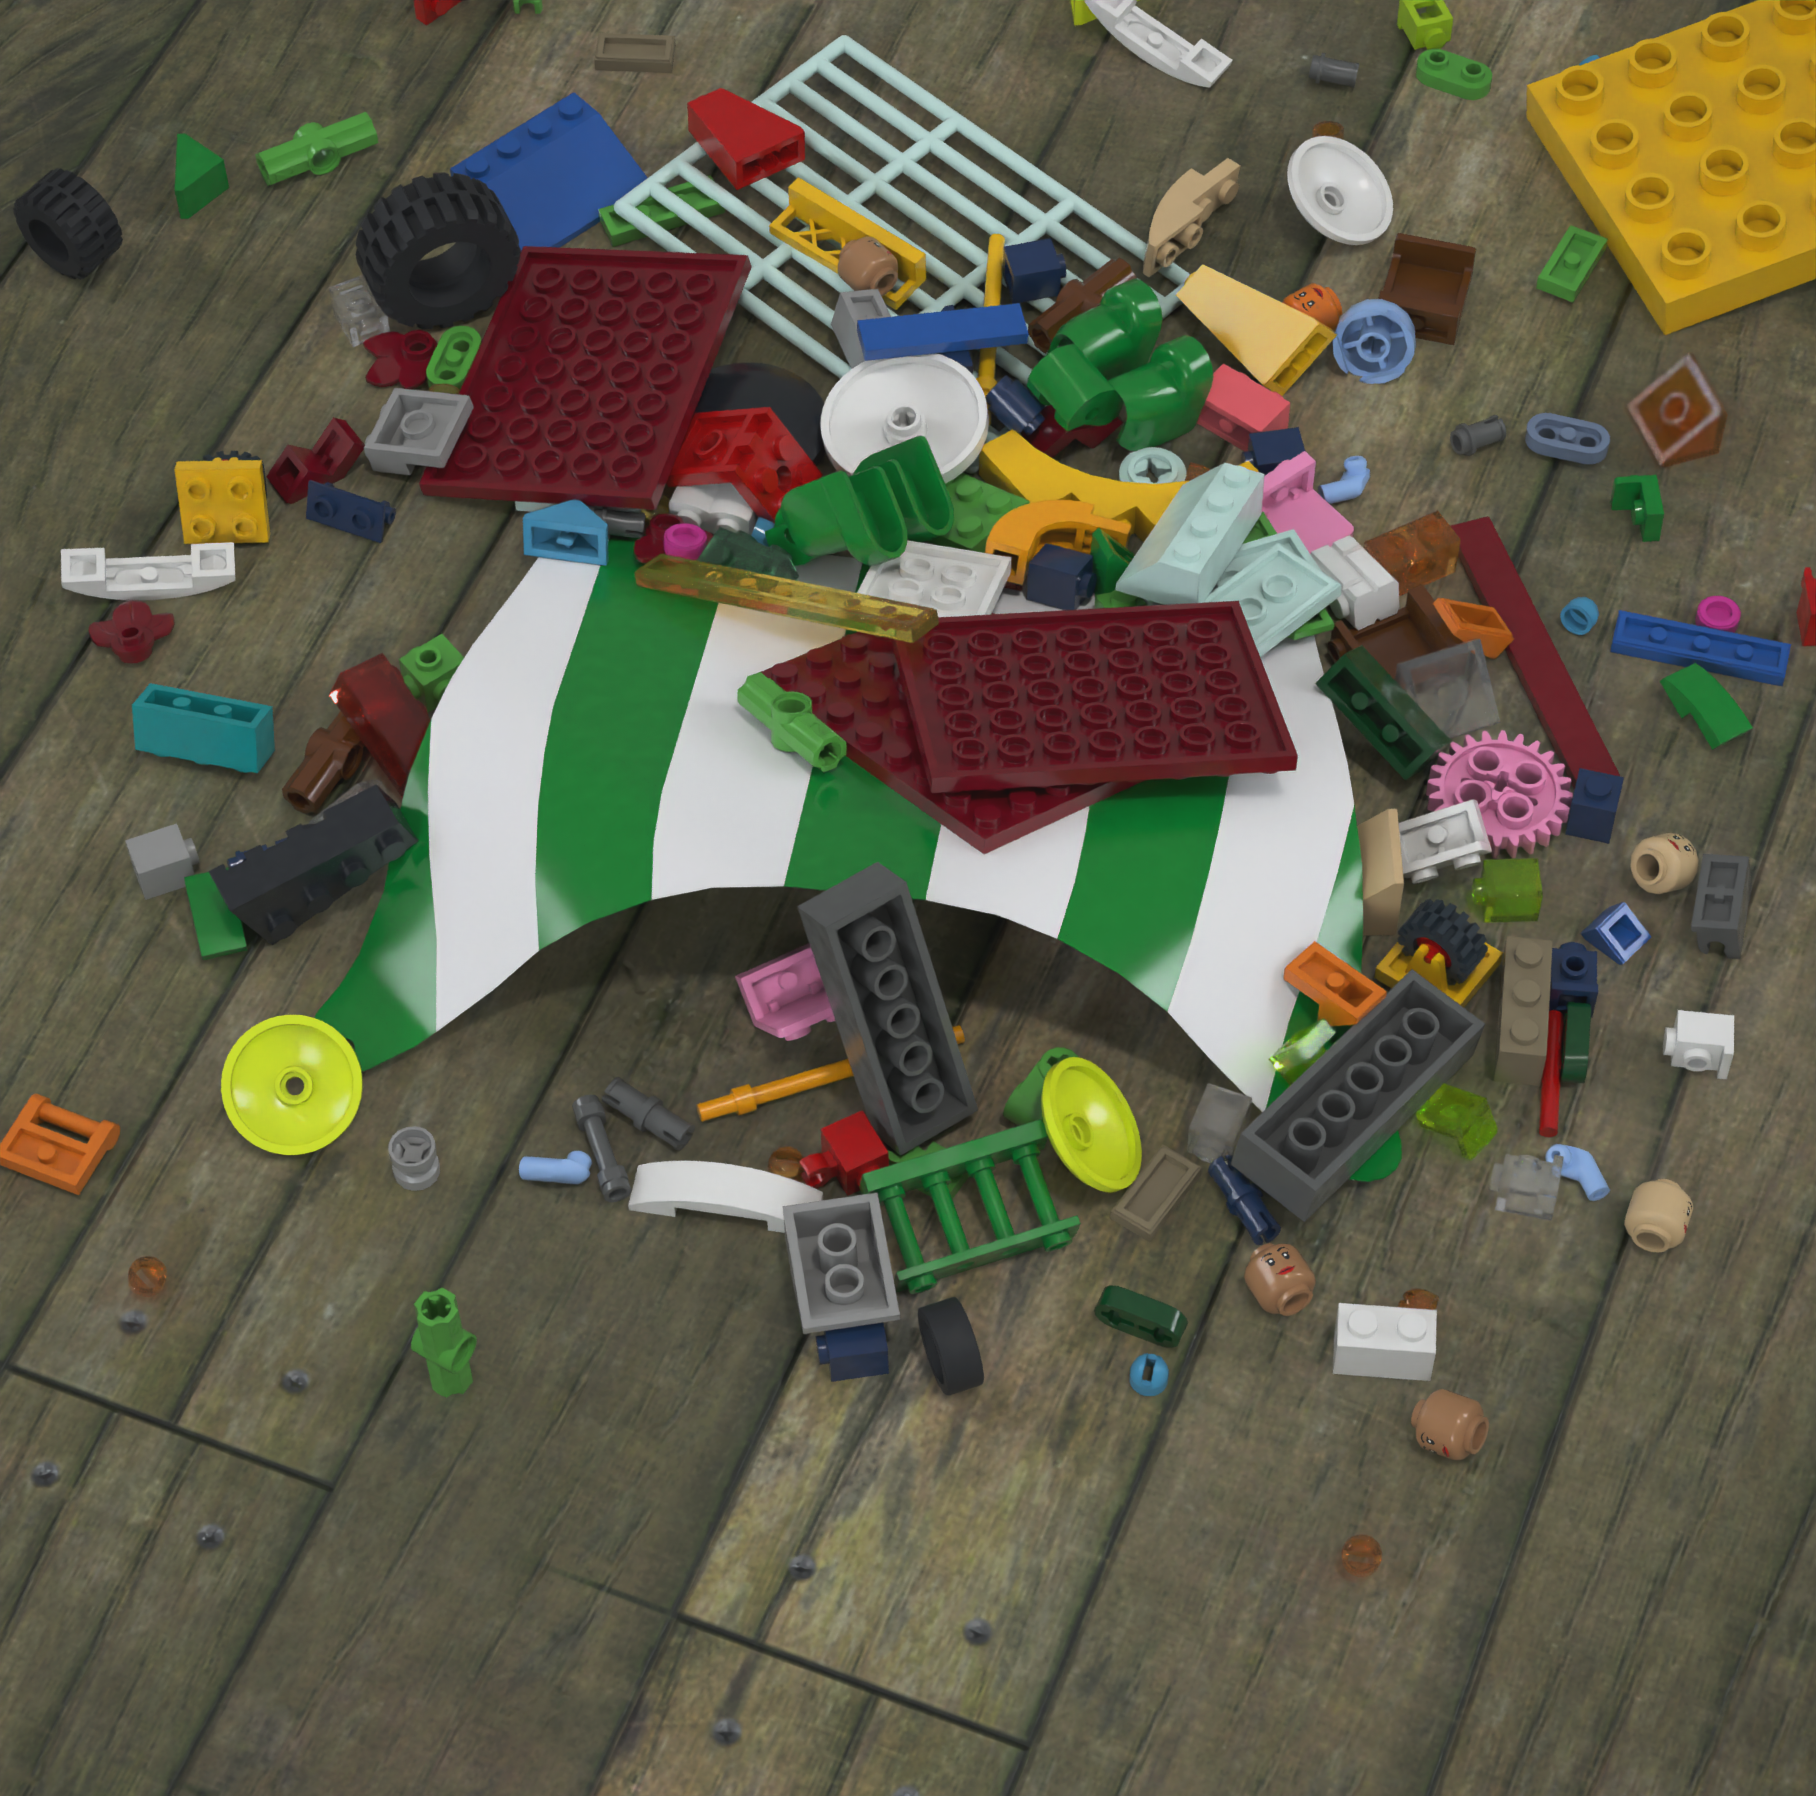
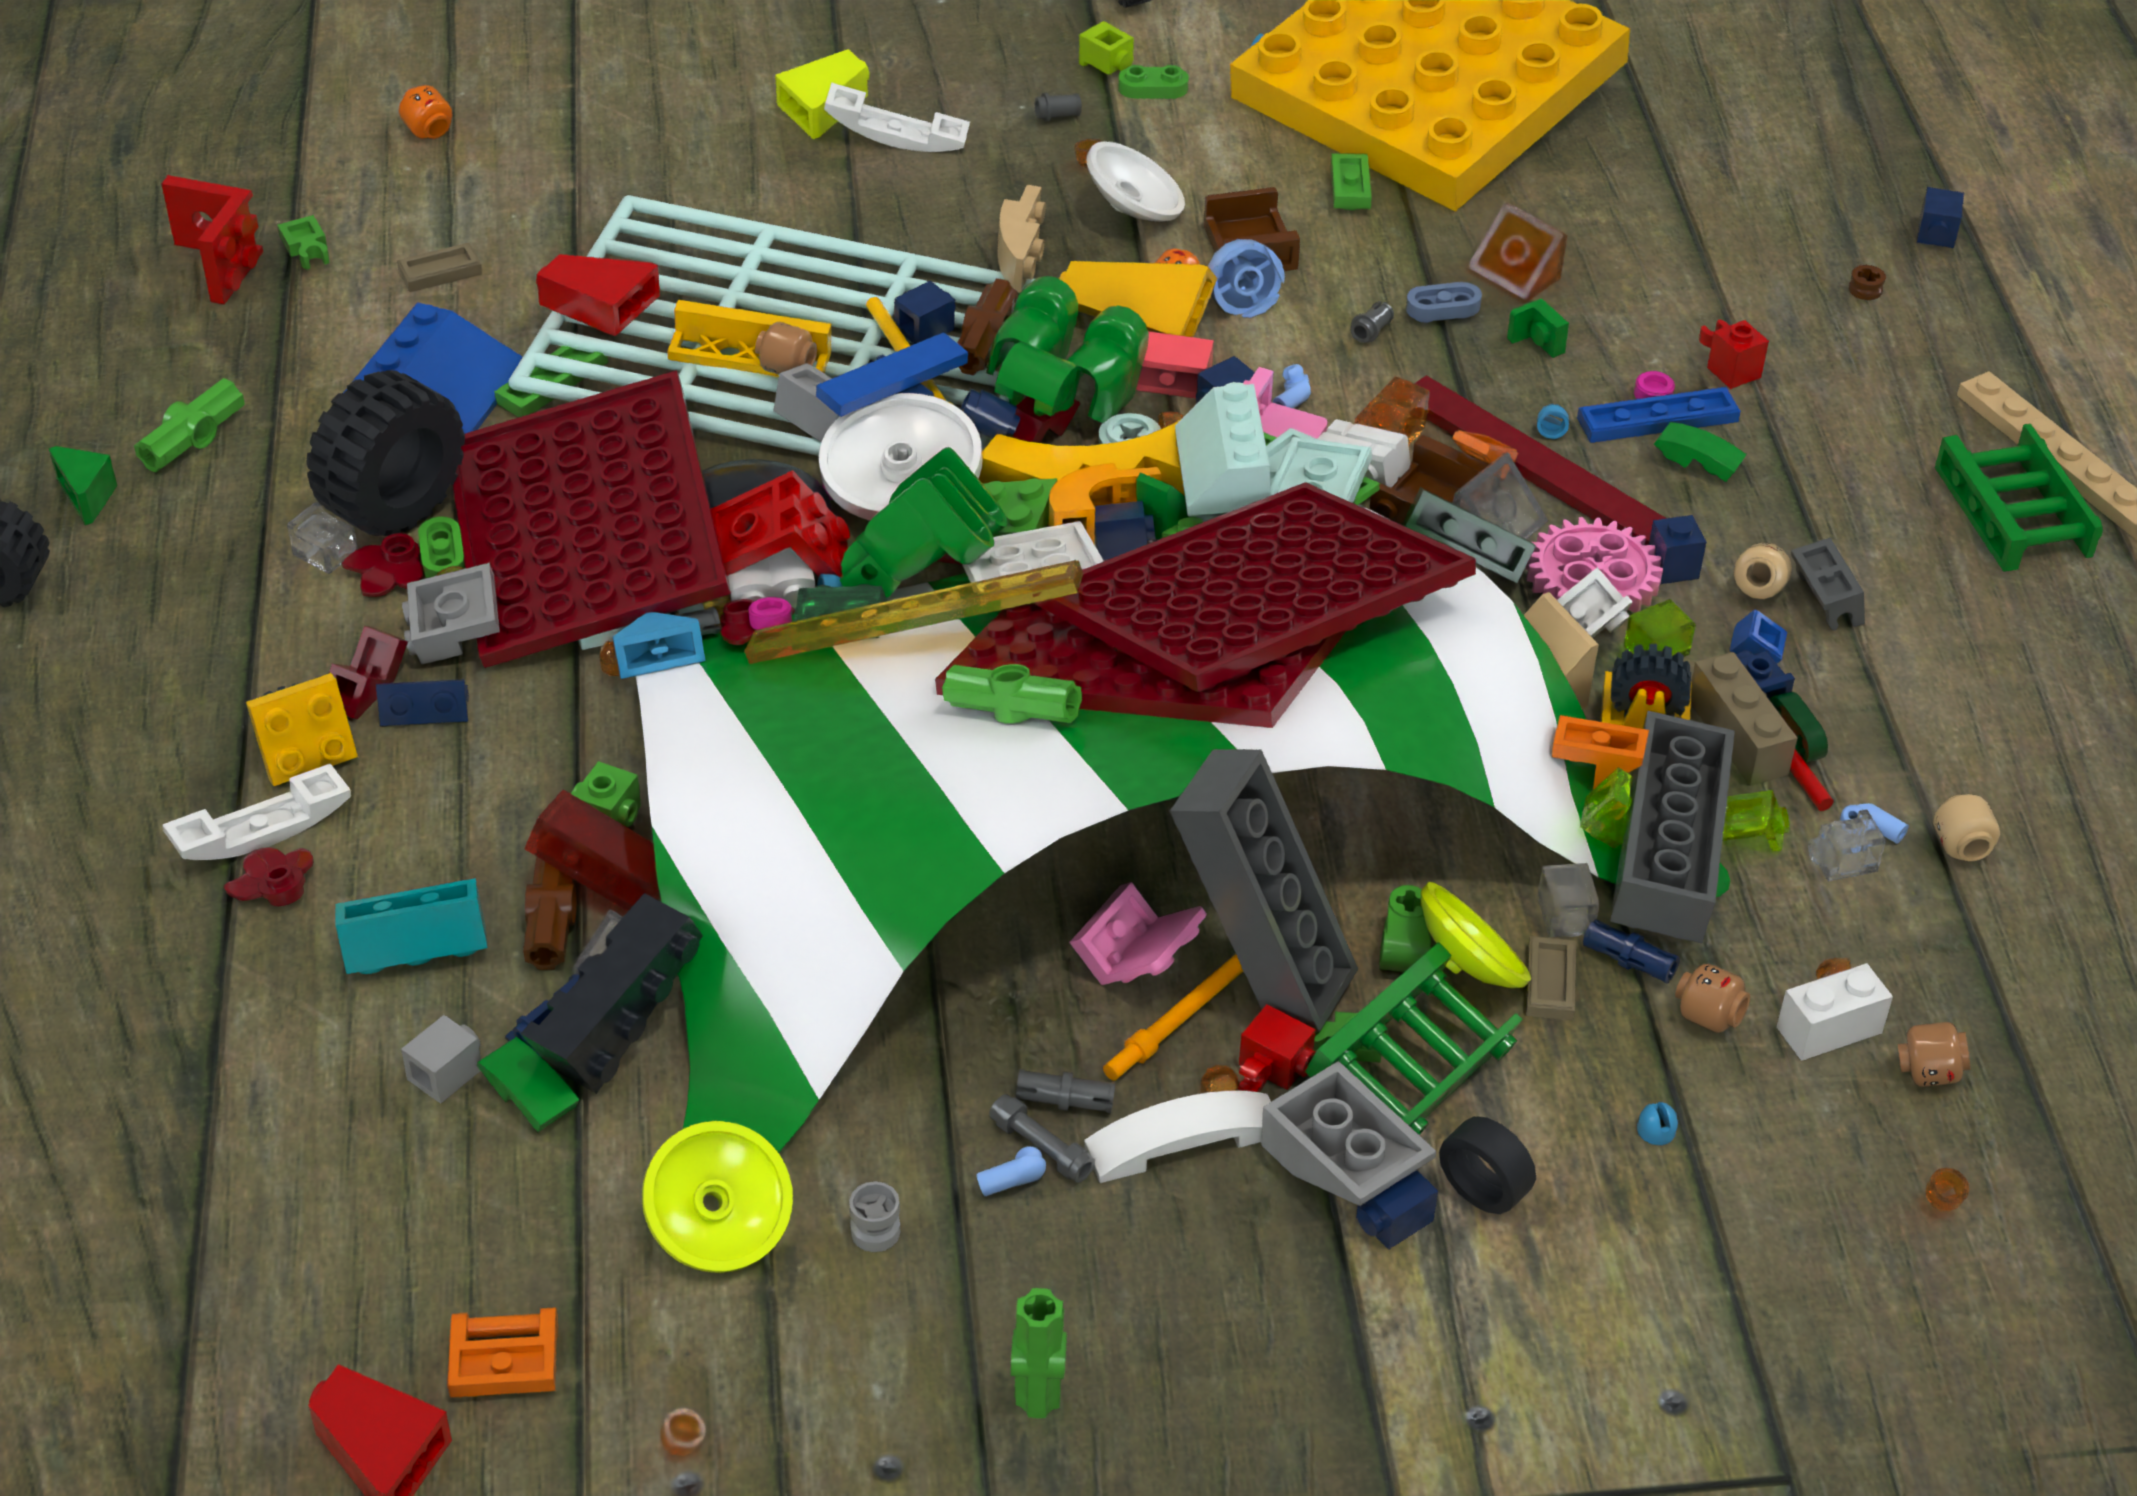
camera: 30 degrees left, 10 degrees down
dark green beam [1094,1285,1188,1348] -> none
white brick [1663,1010,1734,1079] -> none

